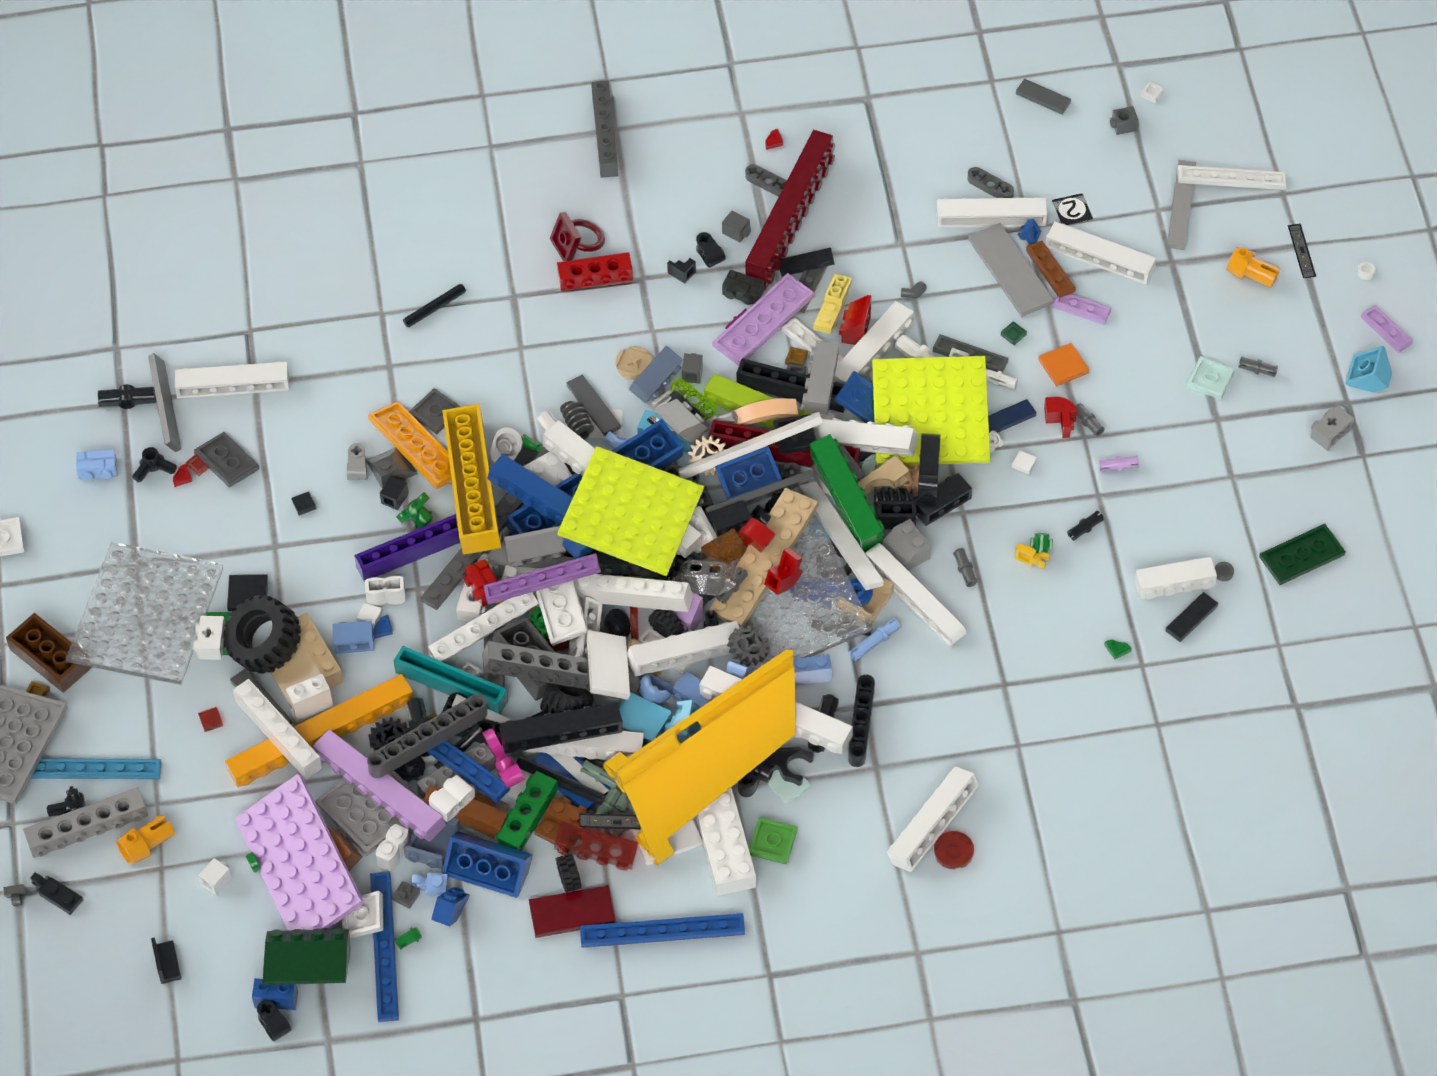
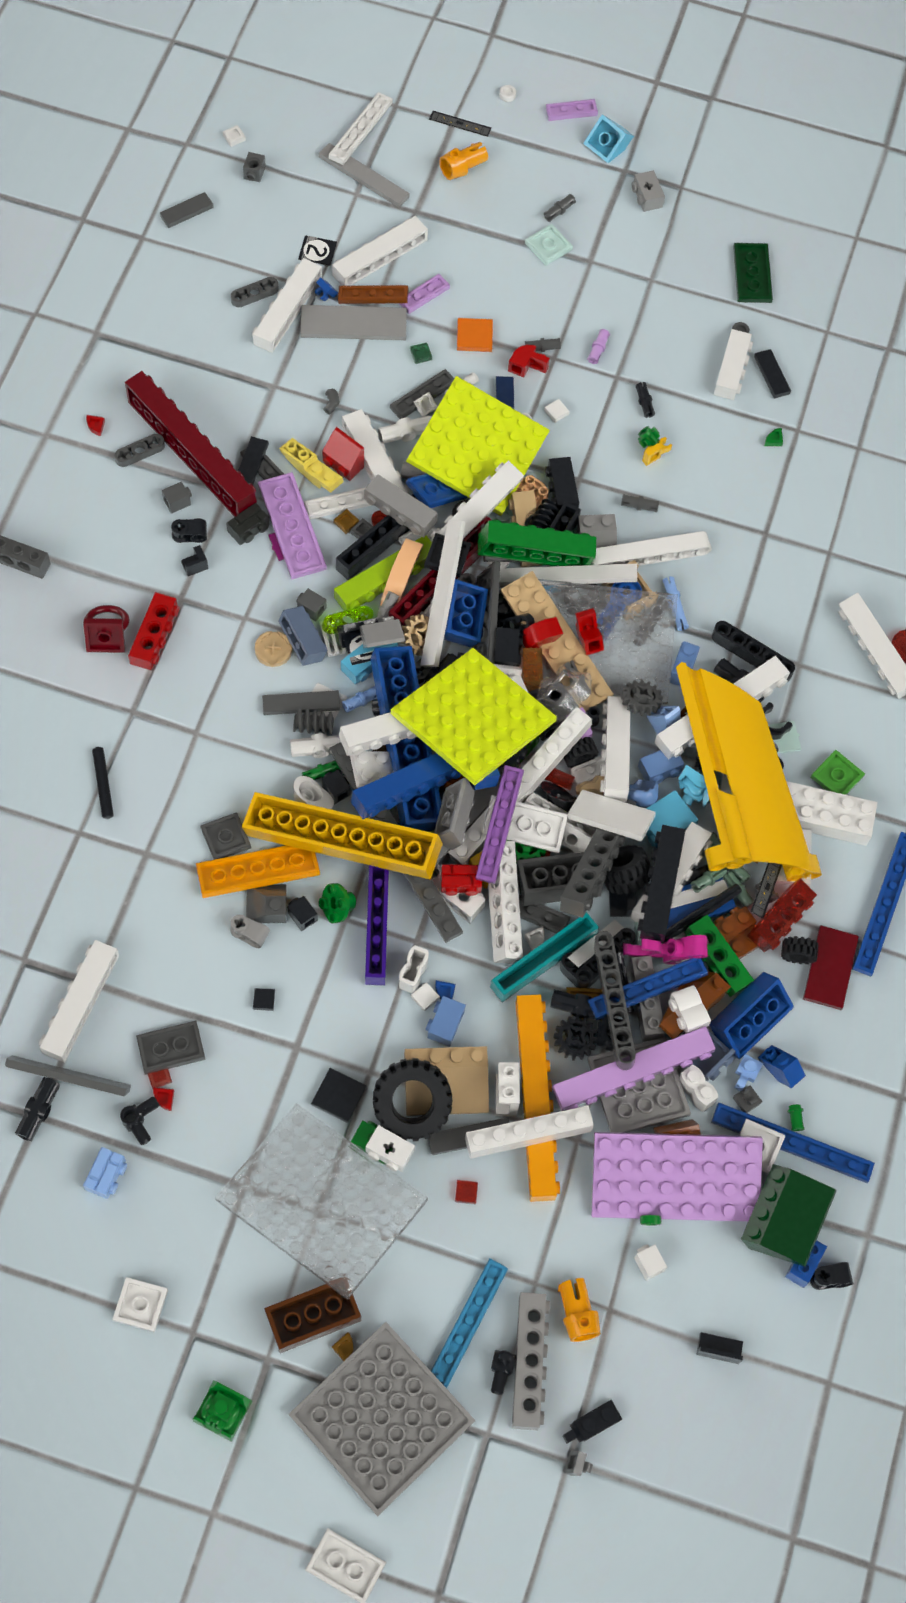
camera: 70 degrees left, 10 degrees up
black beam [917,433,941,502] -> none

